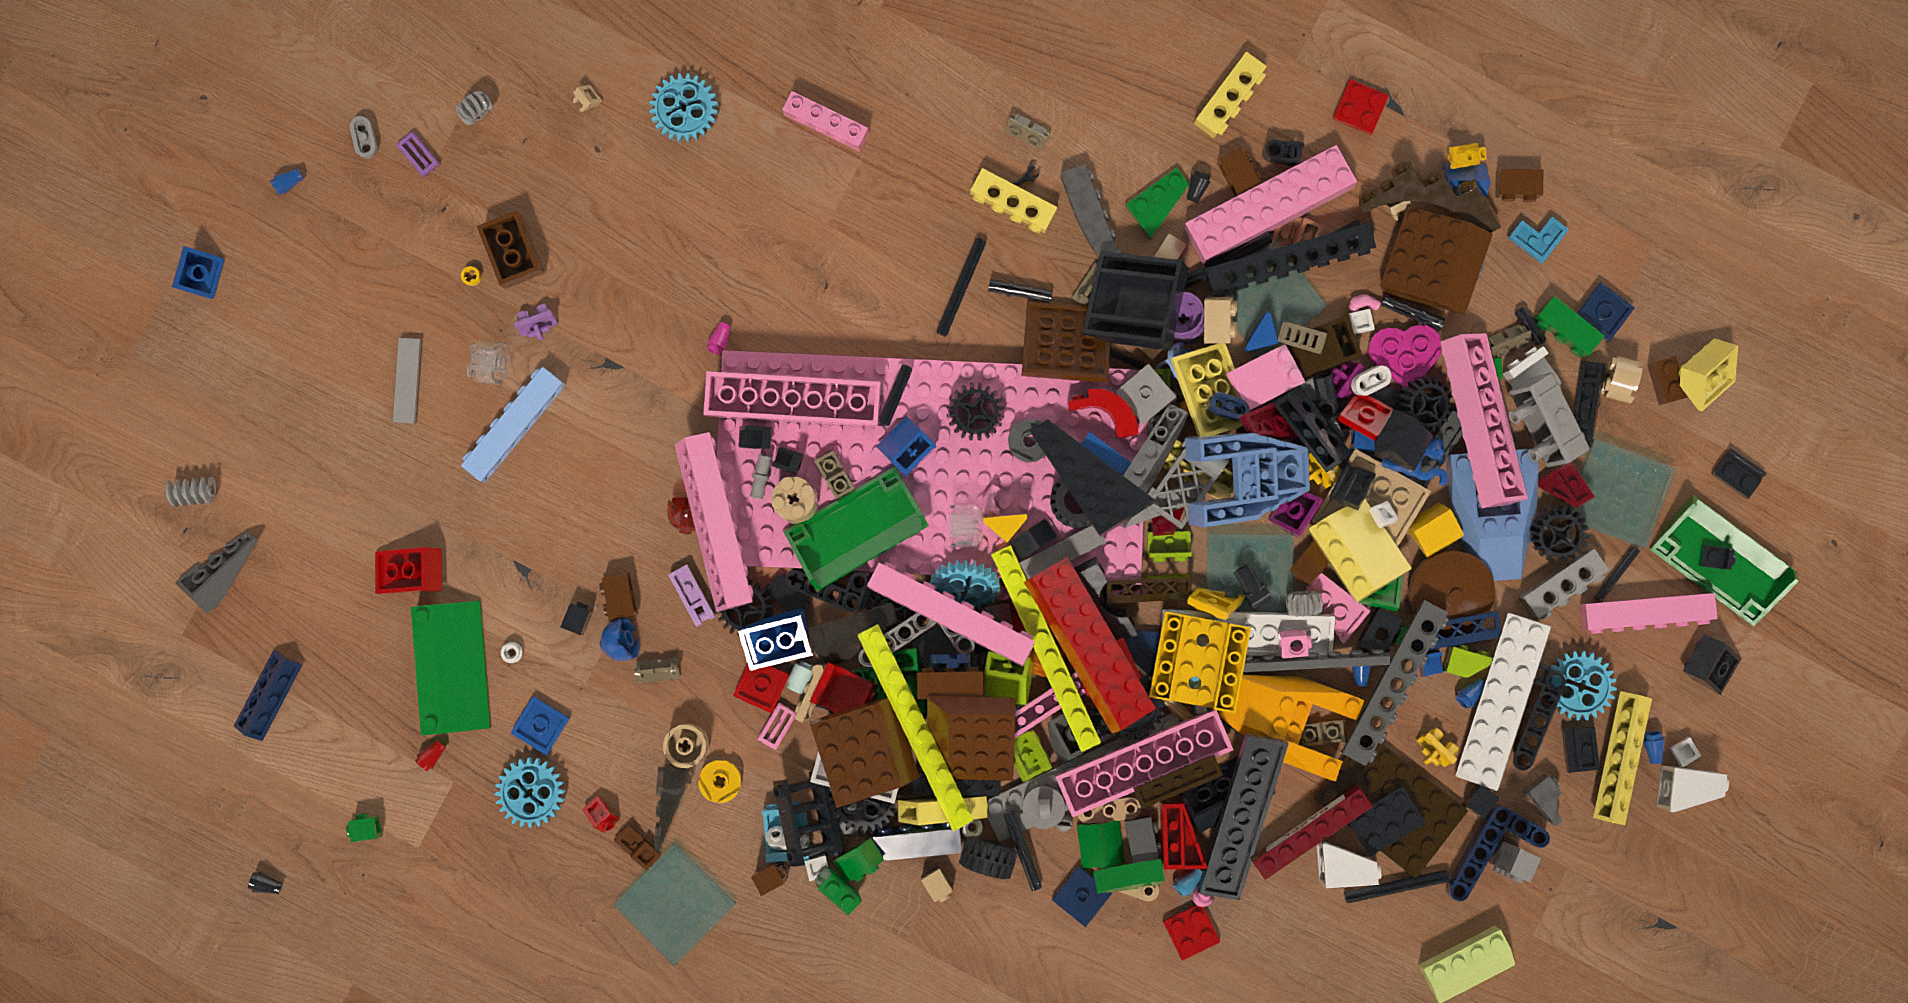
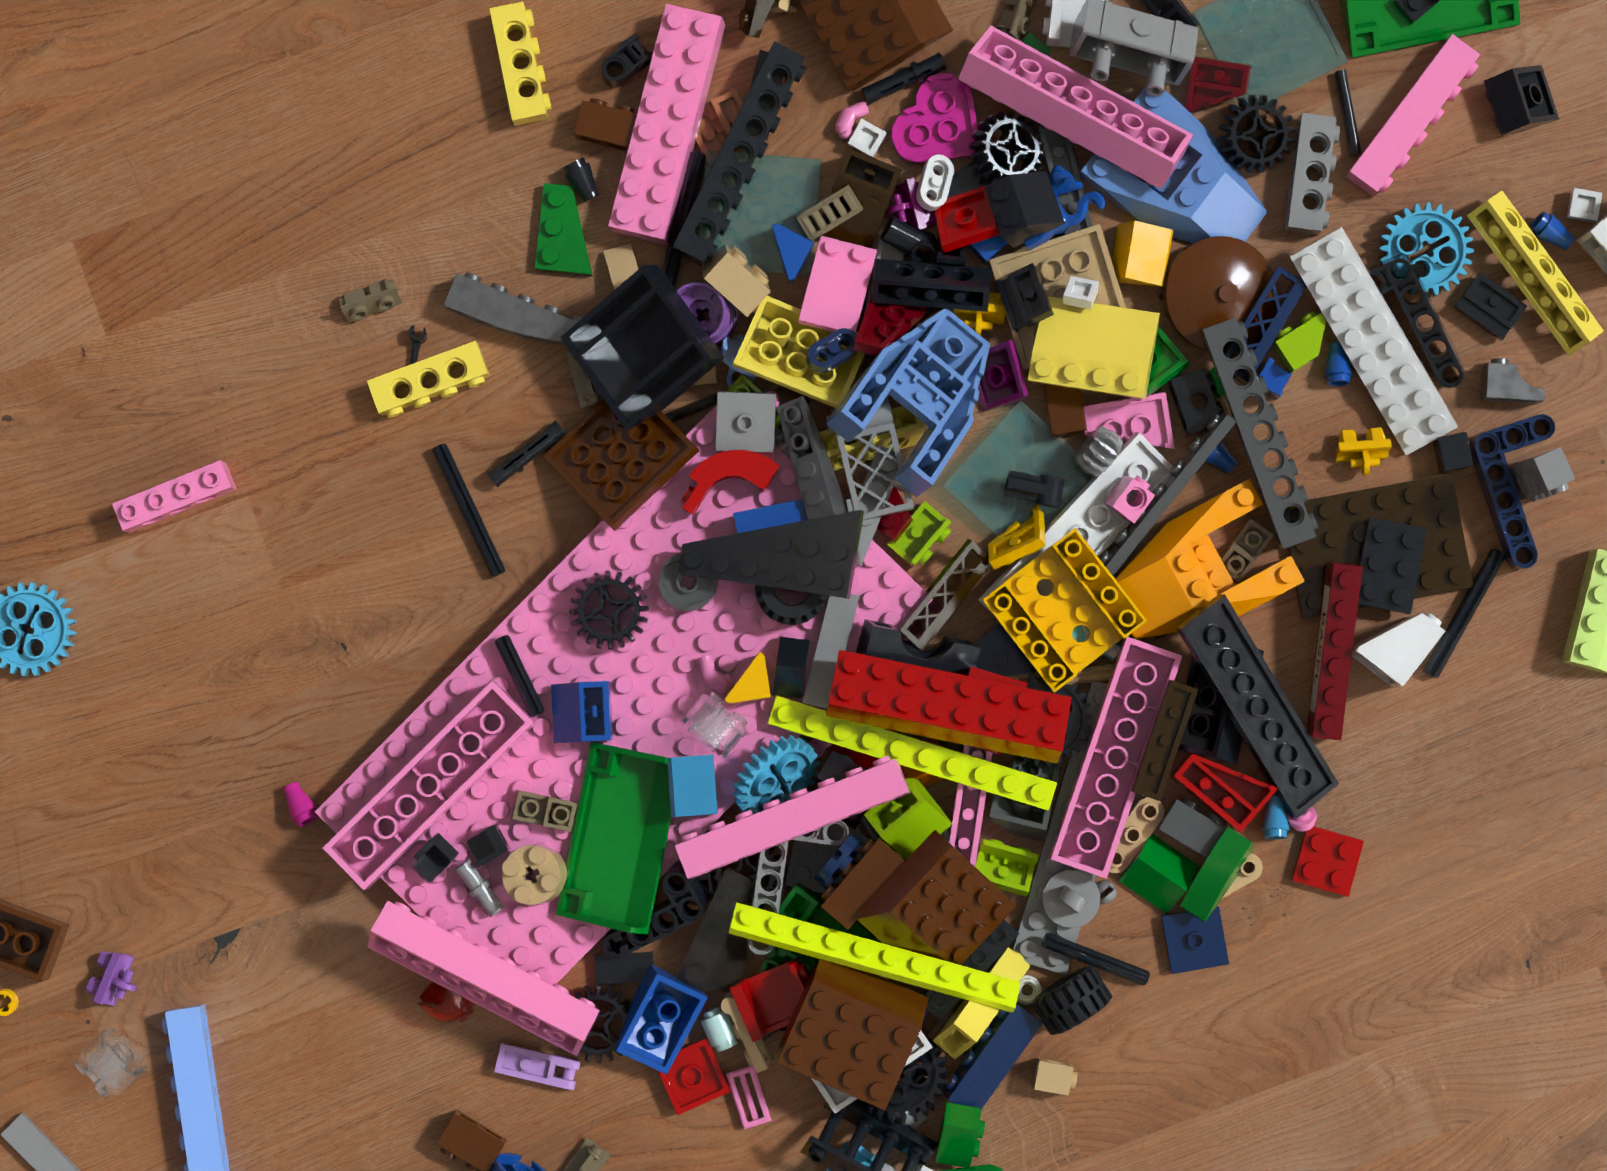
camera: 60 degrees left, 0 degrees up
none -> dark azure slope [667,754,718,817]

